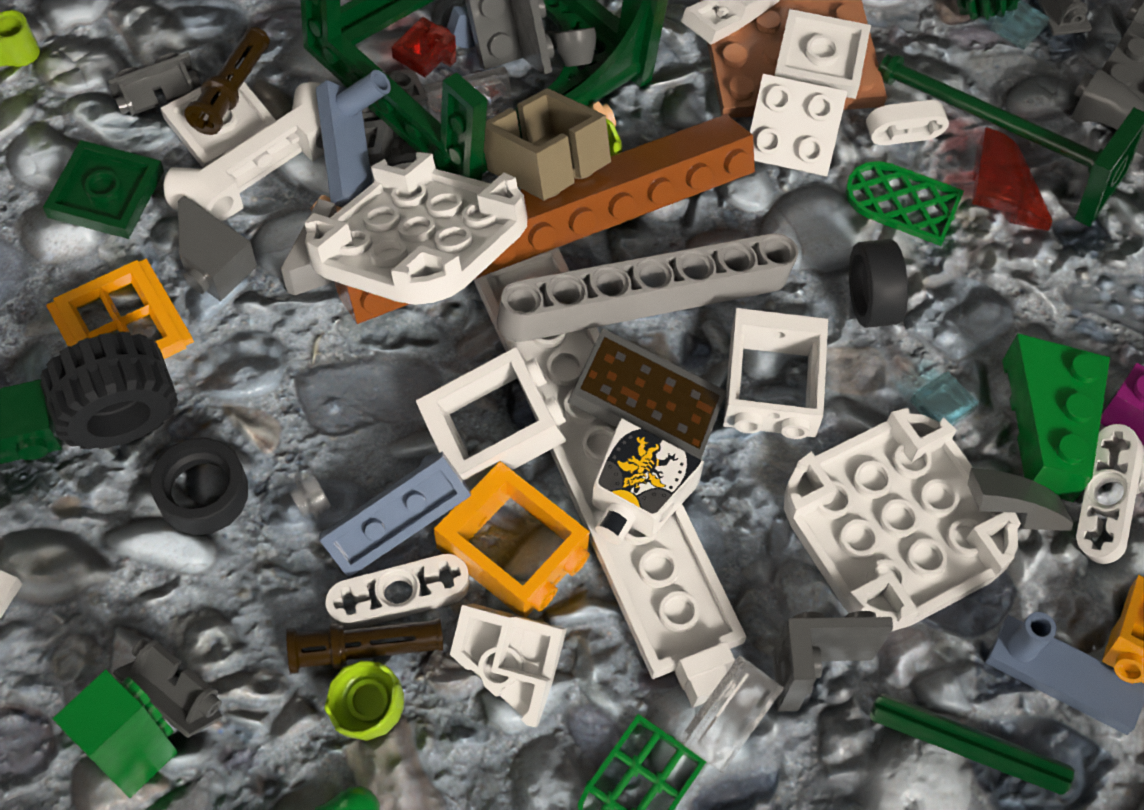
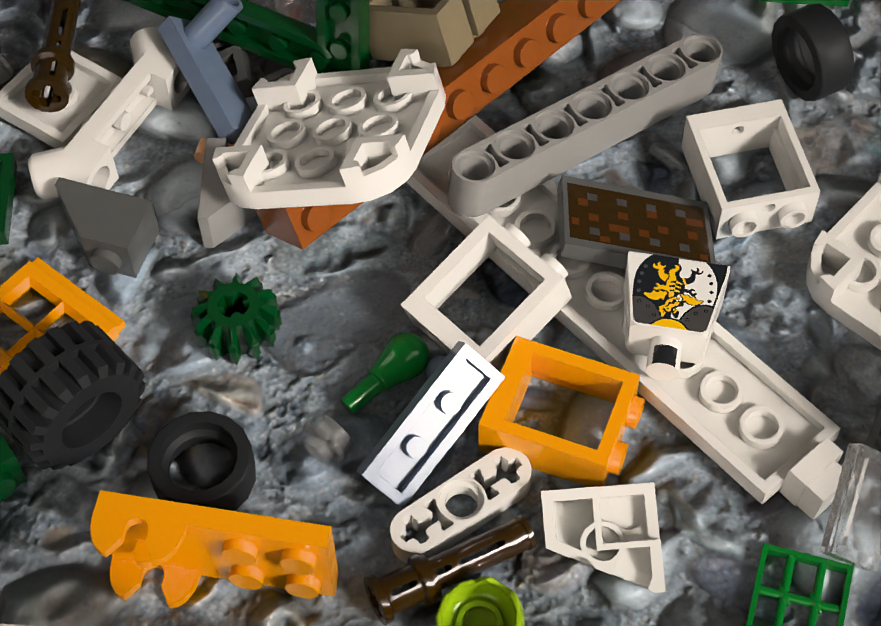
camera: 15 degrees left, 5 degrees down
none -> light orange hinge [90,490,339,609]
none -> dark green gear [191,273,282,366]
none -> green piece [340,333,430,415]

